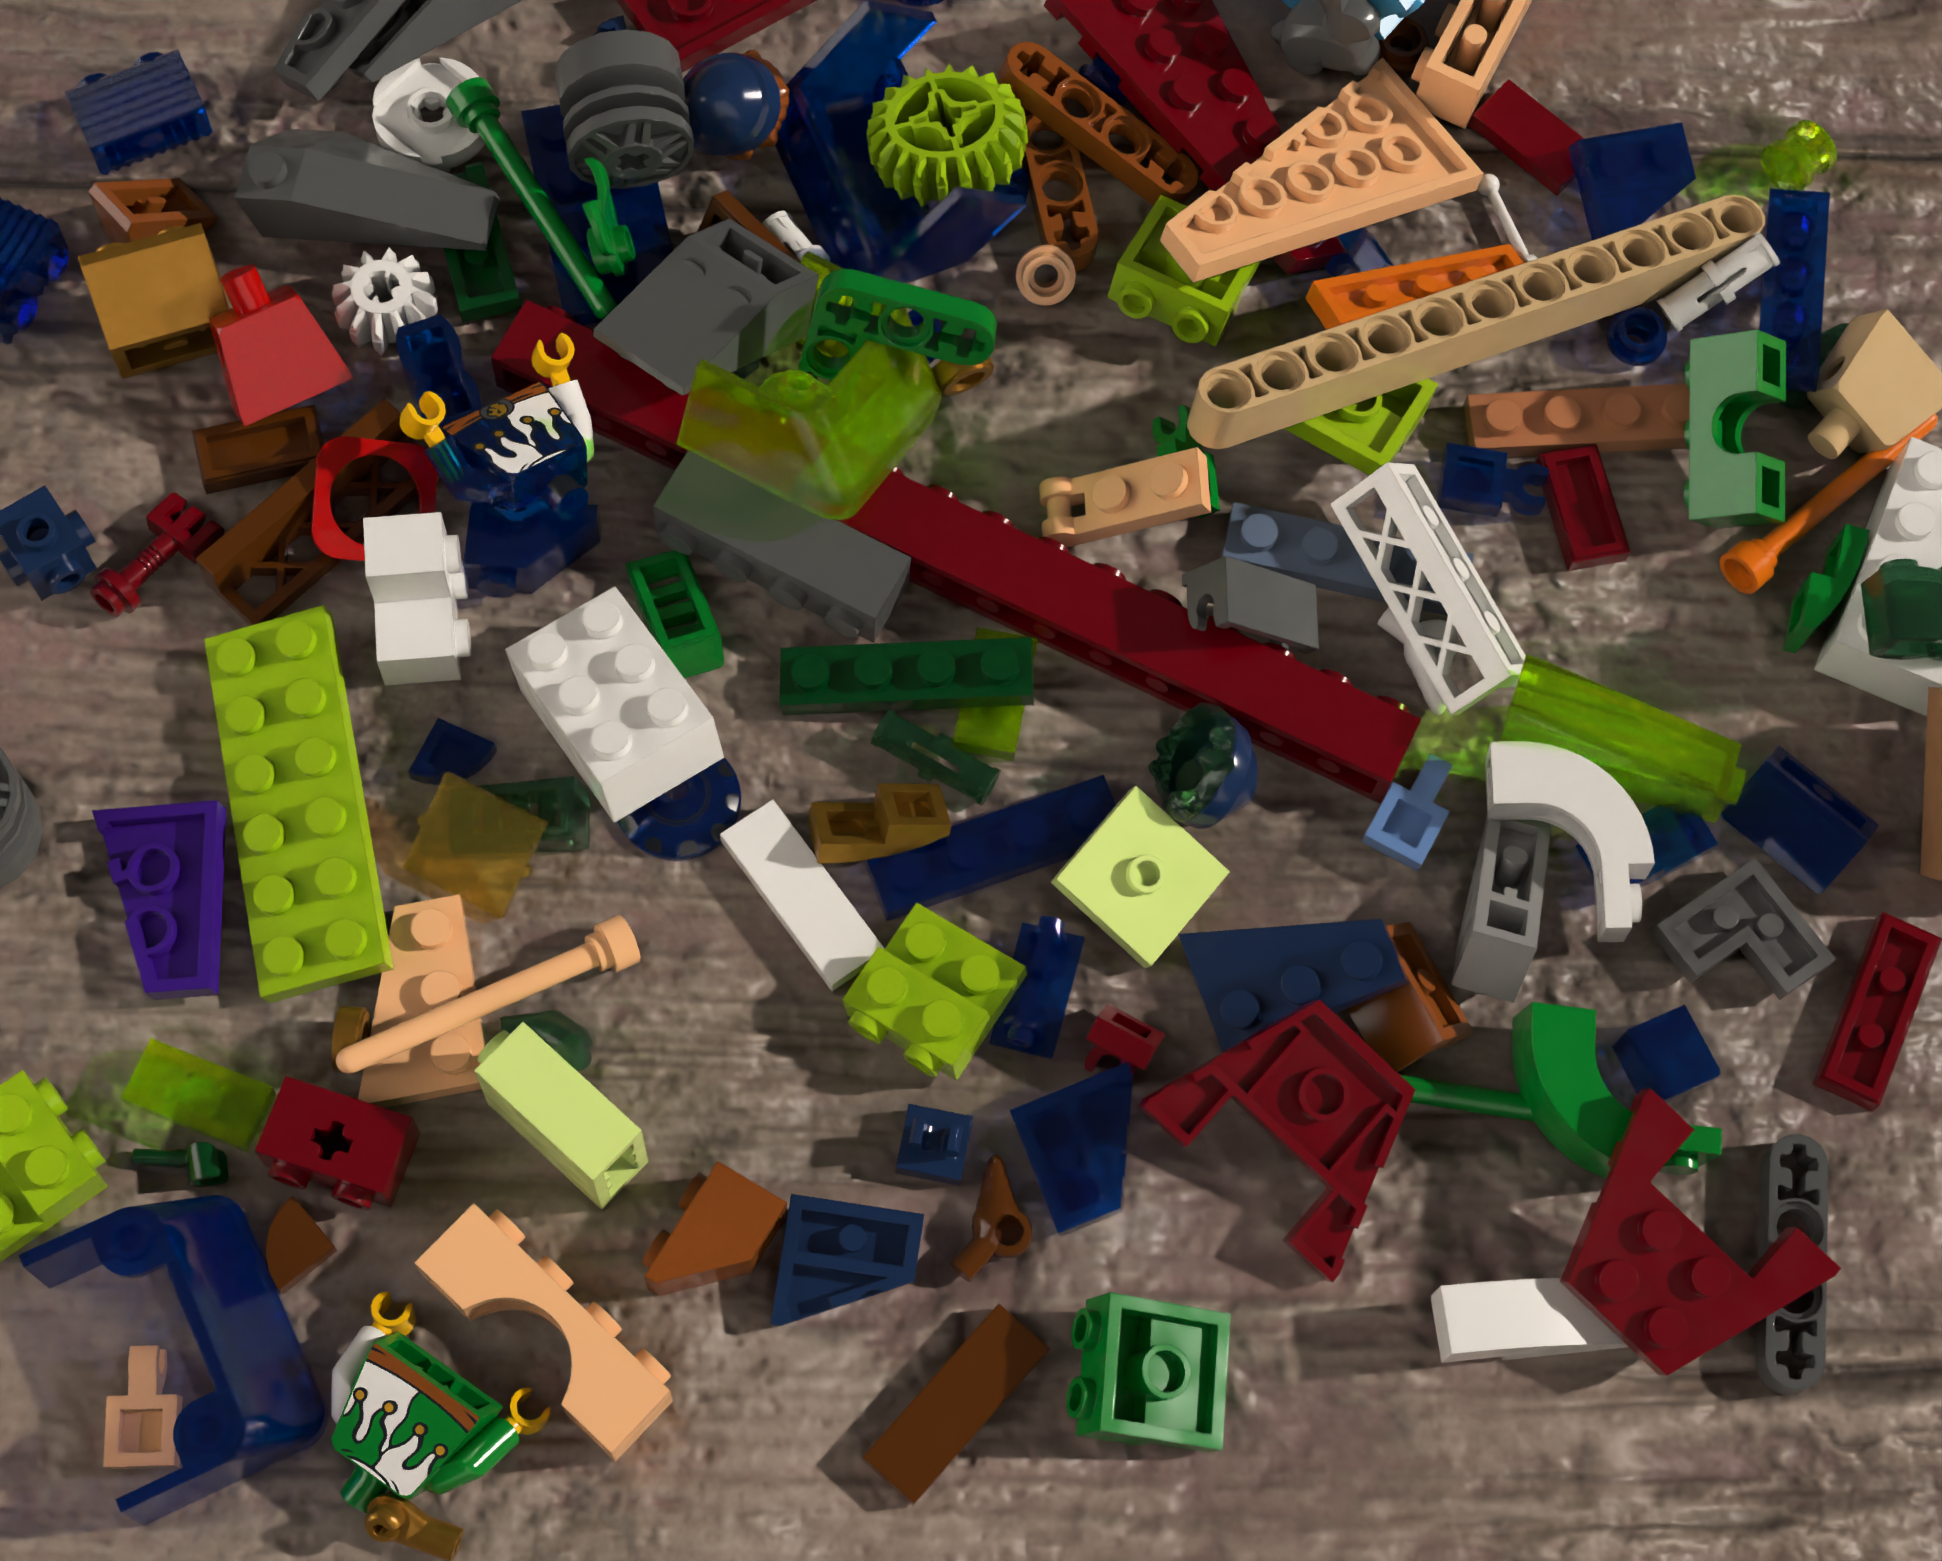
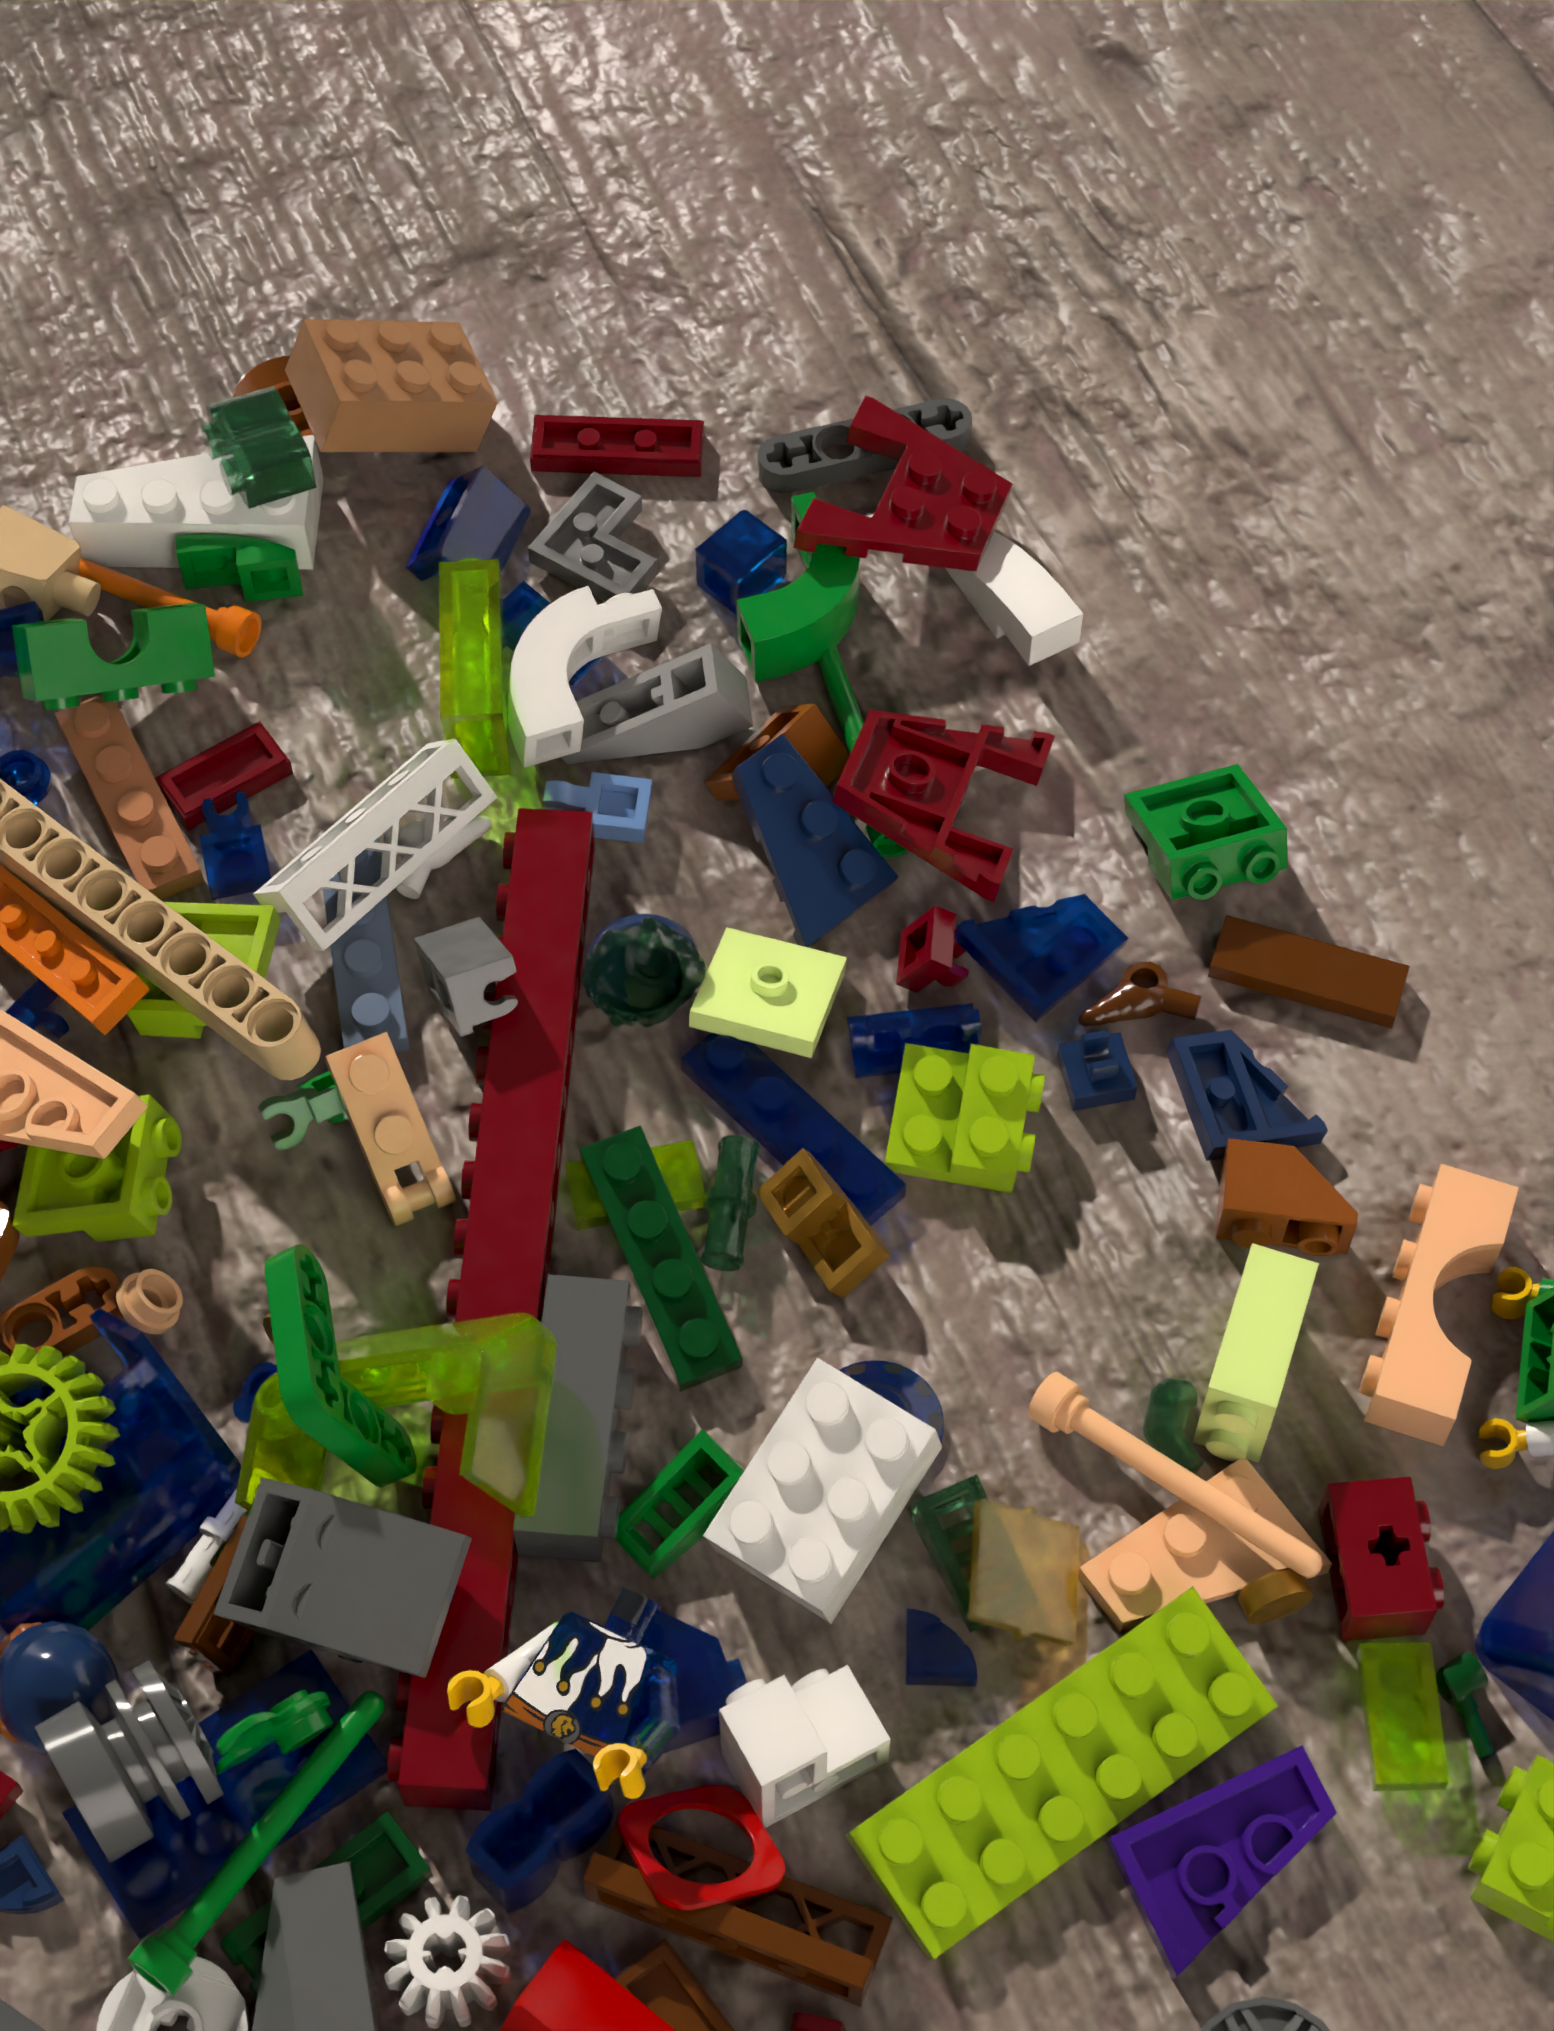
camera: 105 degrees left, 10 degrees down
reddish brown tile [266,1196,338,1294] -> none
white tile [720,799,885,991] -> none

